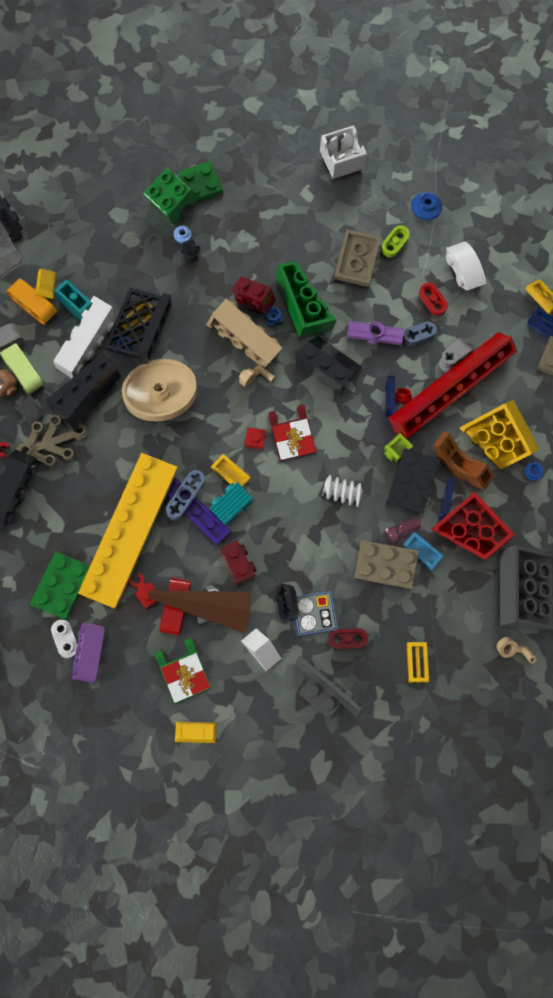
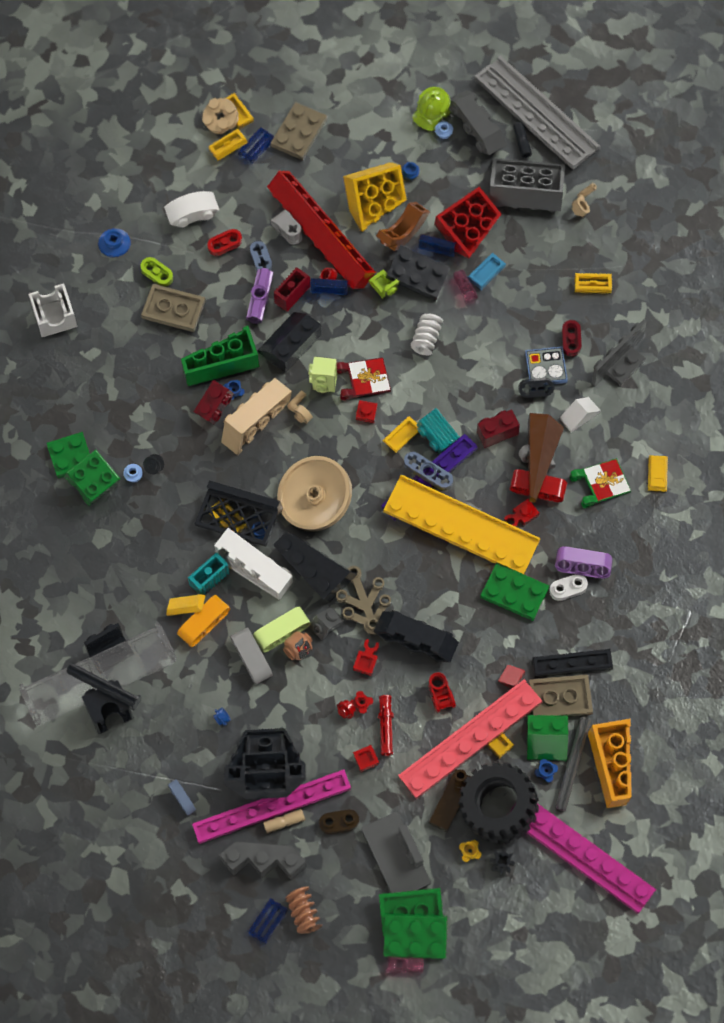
camera: 80 degrees left, 5 degrees down
dark tan plate [354,540,419,590] -> none
none -> dark red brick [274,267,311,312]
none -> yellowish green brick [309,357,337,393]

